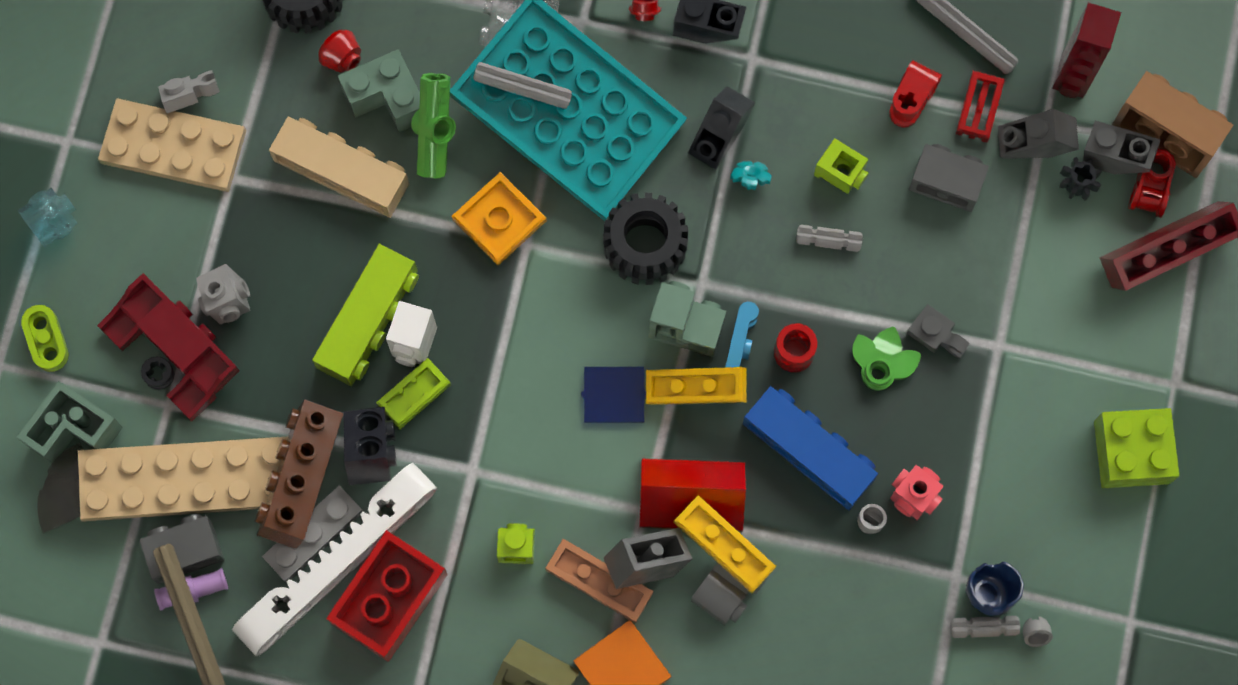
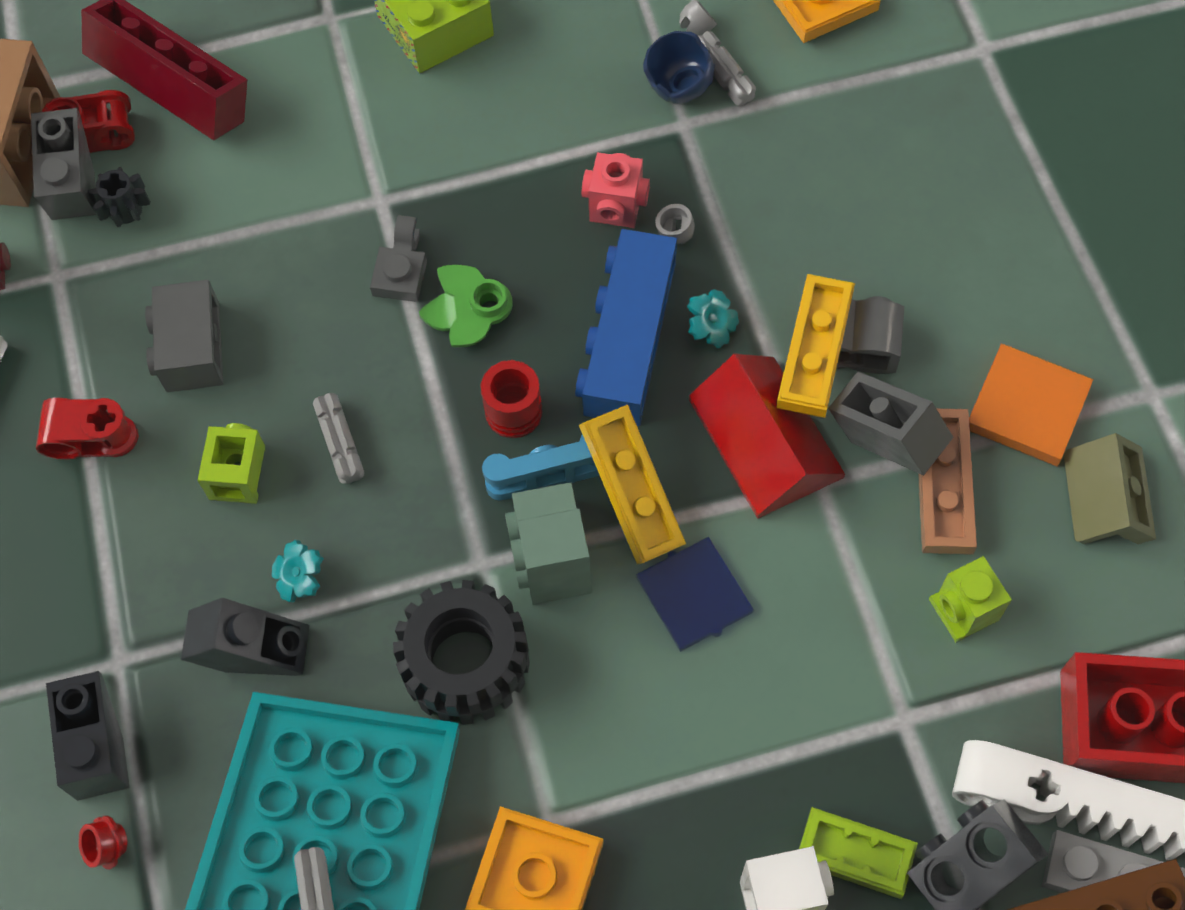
camera: 115 degrees left, 10 degrees down
red tile [955,71,1005,143] -> none
dark grey slope [998,109,1079,159] -> none
none -> teal plant [687,289,739,348]

